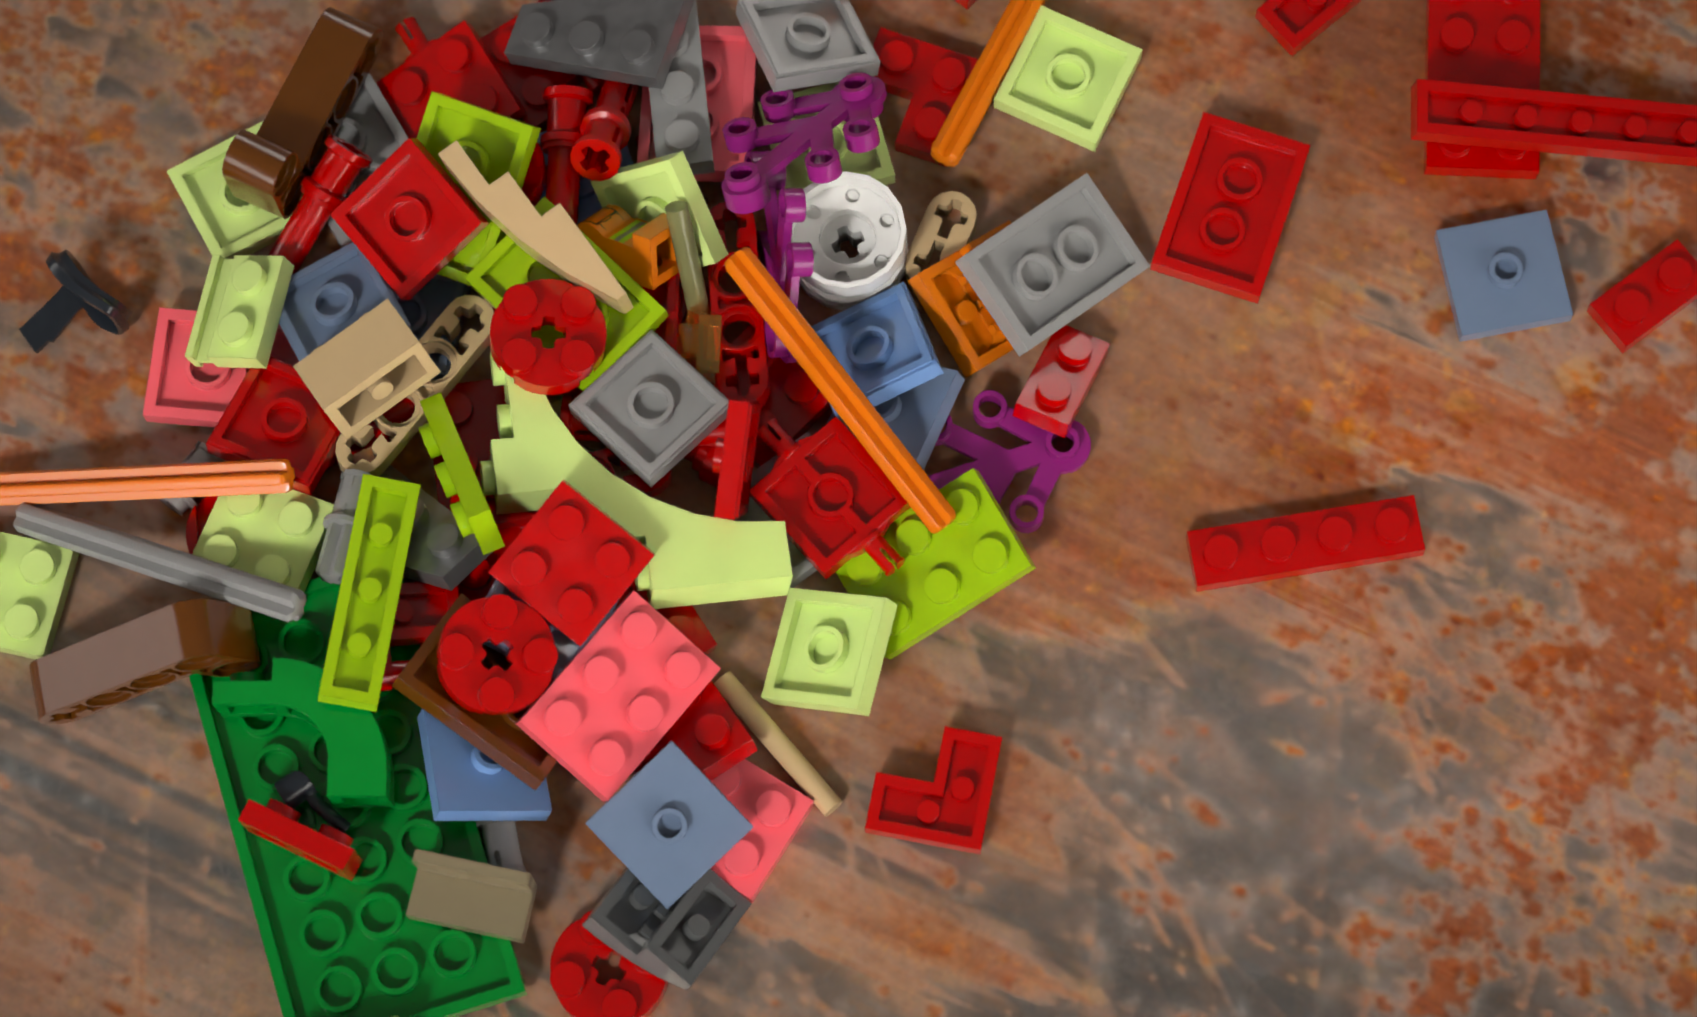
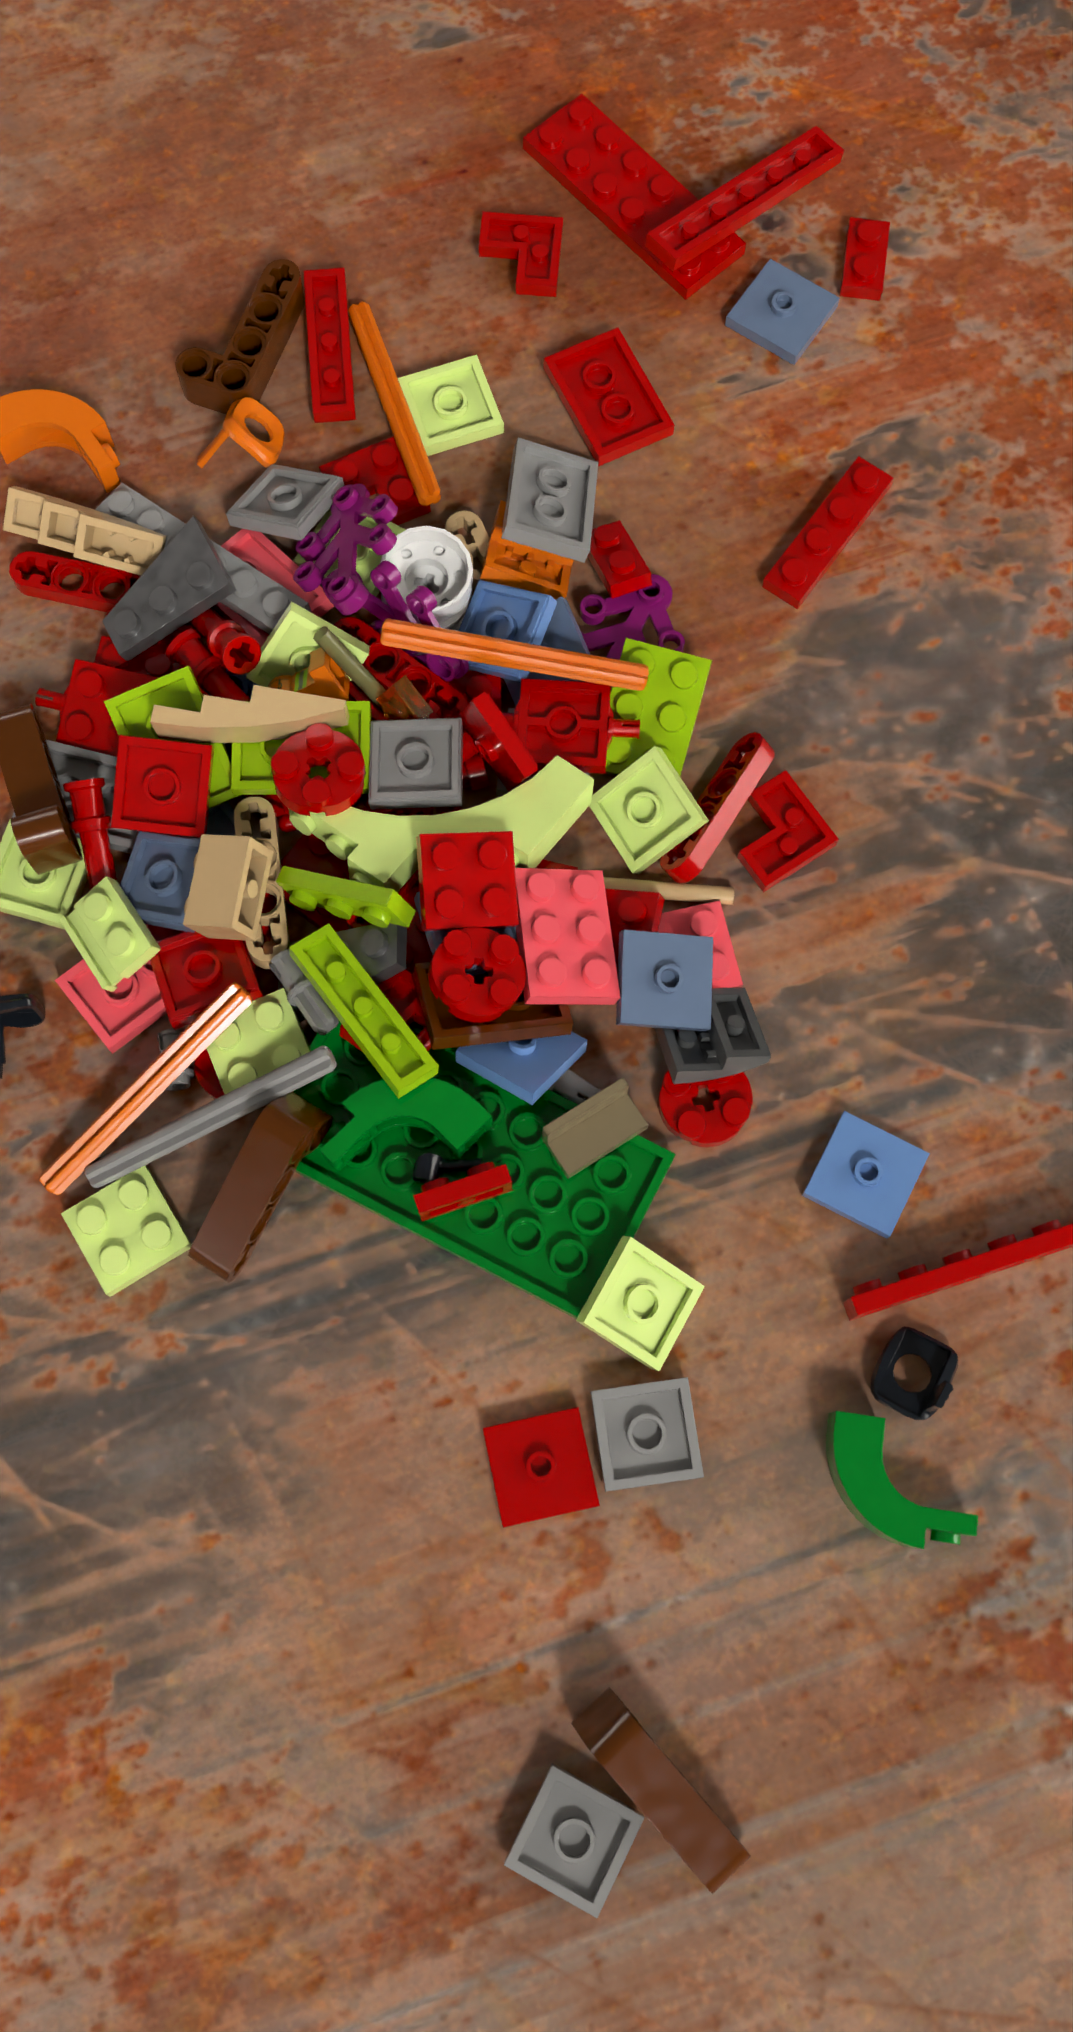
camera: 50 degrees left, 0 degrees up
none -> red beam [660,732,775,884]

